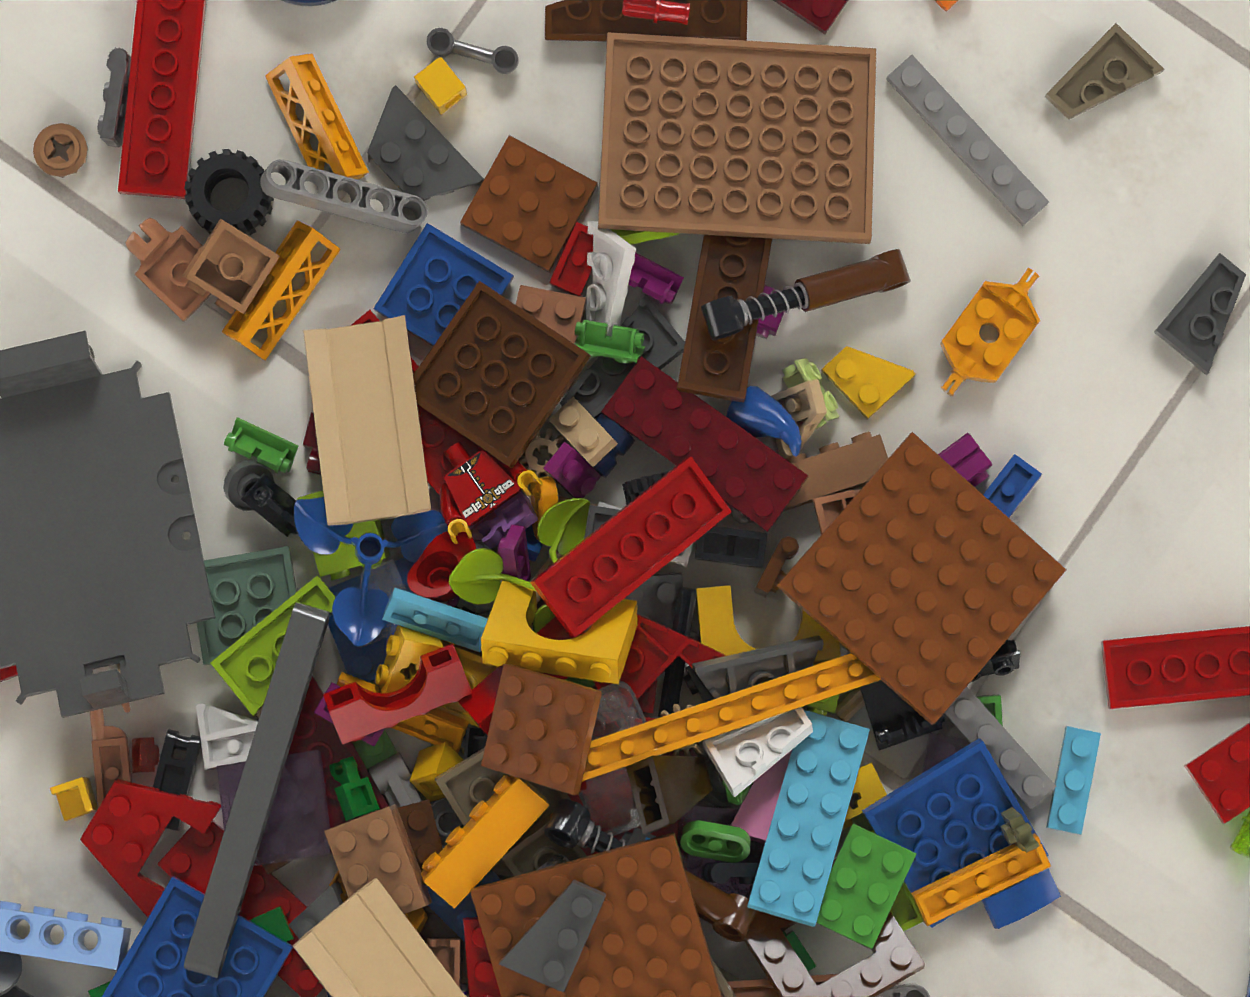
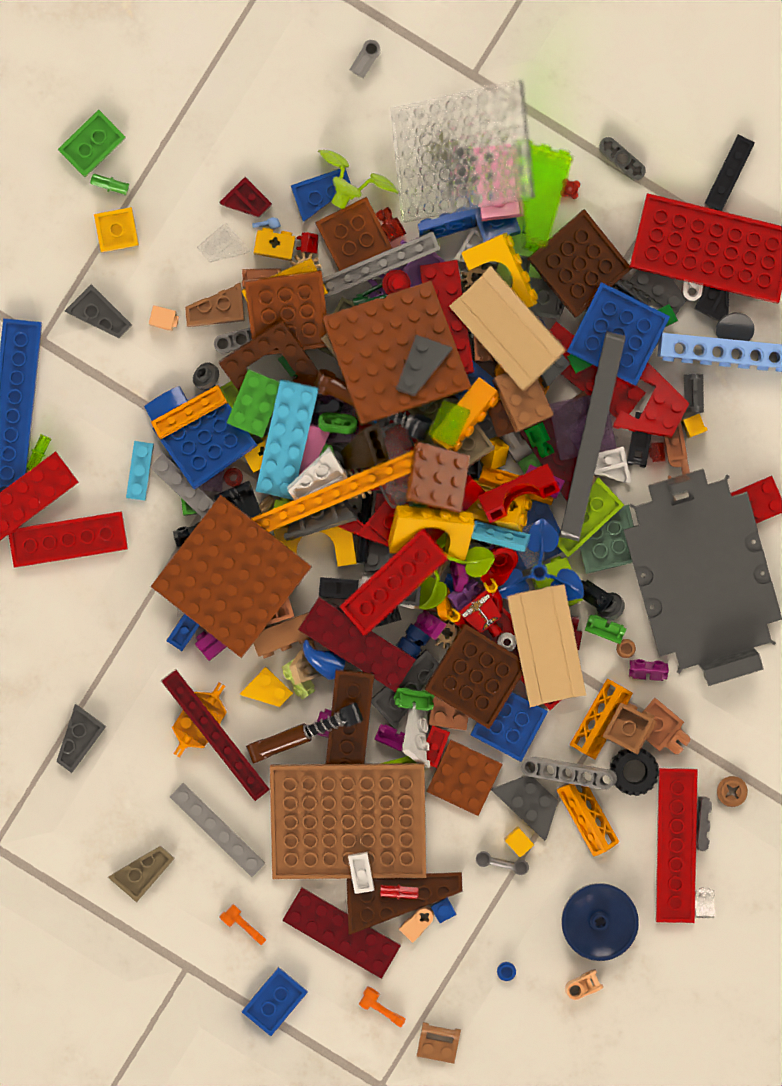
camera: 175 degrees right, 5 degrees up
tan plate [549,397,618,467] -> none
reddish brown plate [754,536,799,598] -> none
olive plate [1001,807,1040,853] -> none
none -> dark red plate [160,669,270,801]
none -> dark grey plate [193,362,219,390]
none -> clear red plate [224,468,243,487]
none -> white plate [348,852,374,894]
none -> clear neon green plate [428,400,470,447]
none -> white plate [497,633,517,651]
none -> medium nougat plate [616,639,636,658]
none -> magenta hinge [629,659,669,681]
none -> dark grey hinge [684,374,704,413]

